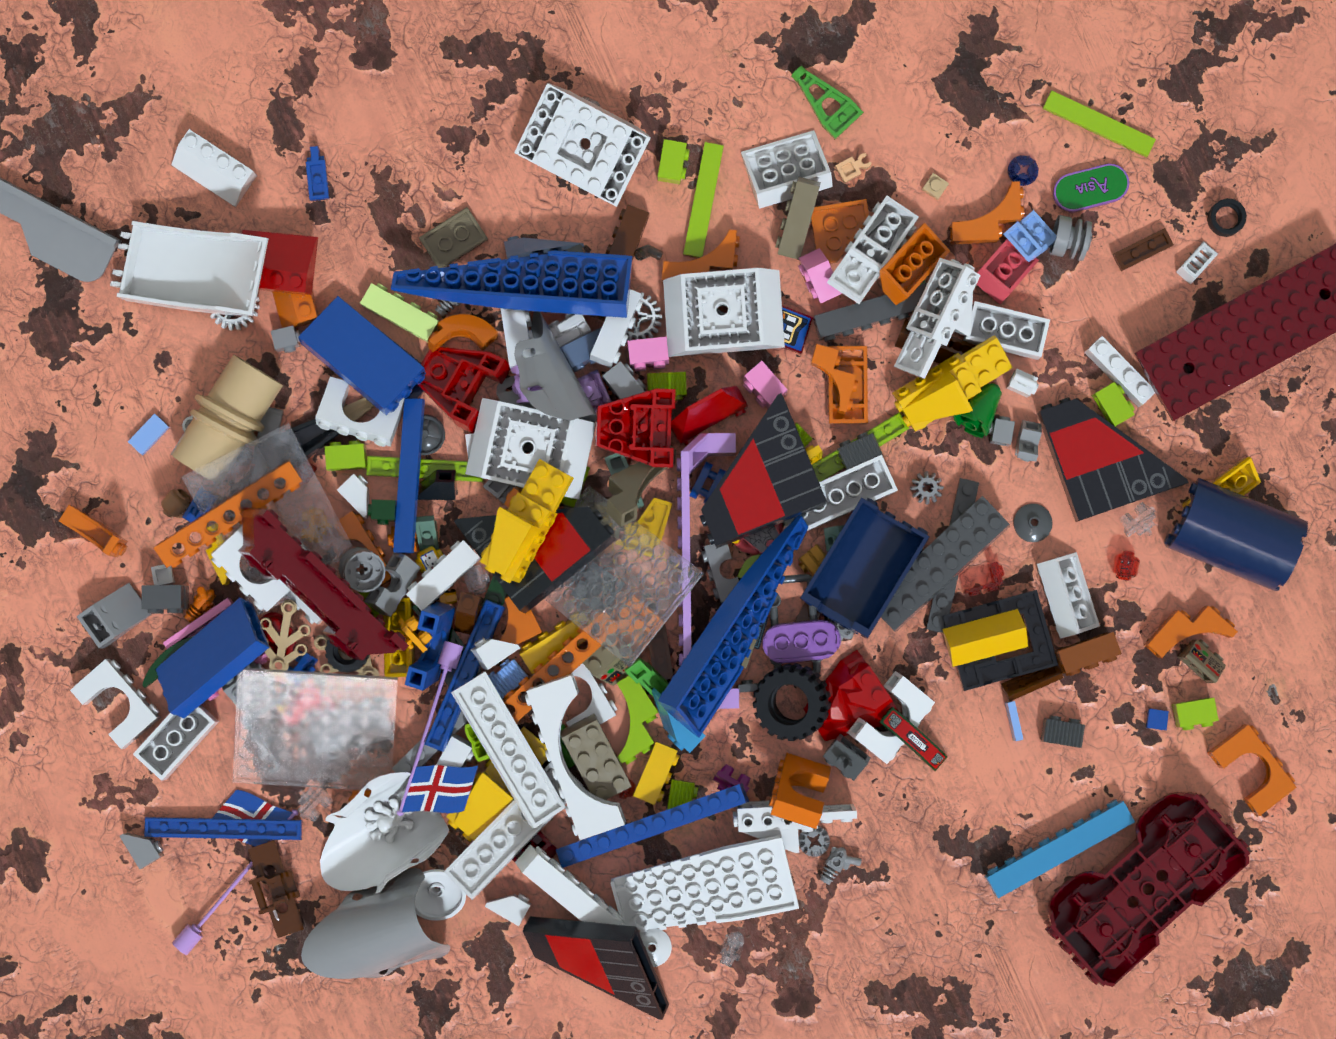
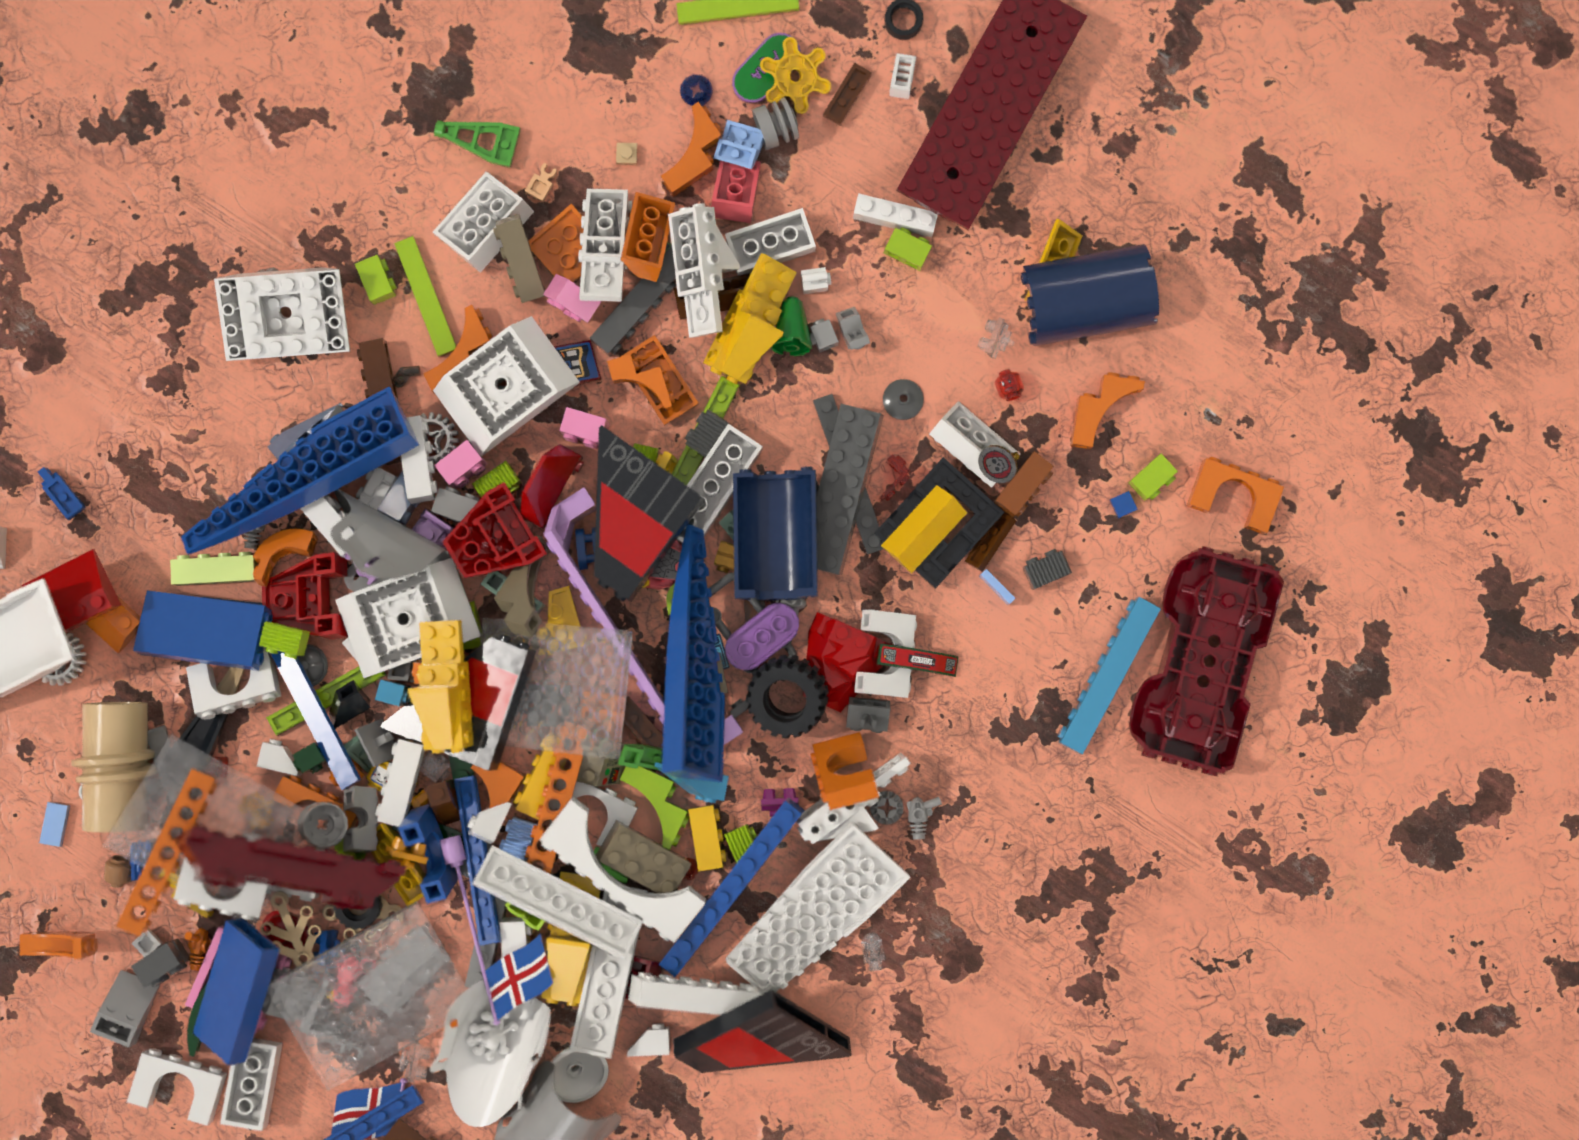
camera: 30 degrees left, 0 degrees up
light grey brick [271,326,301,353] -> none
lime brick [325,441,367,471] -> none
dark tan tile [419,207,488,268] -> none
white dish [639,928,672,967] -> none
light grey arch [701,544,739,603] -> none
light grey gear [910,471,944,505] -> none
slope [1037,397,1189,522] -> none
dark tan slope [1177,639,1226,683] -> none
none -> lime brick [259,621,310,659]
none -> light grey piece [355,719,394,767]
none -> dark azure brick [375,680,412,706]
none -> yellow plate [760,37,831,114]
none -> shield [978,445,1020,483]

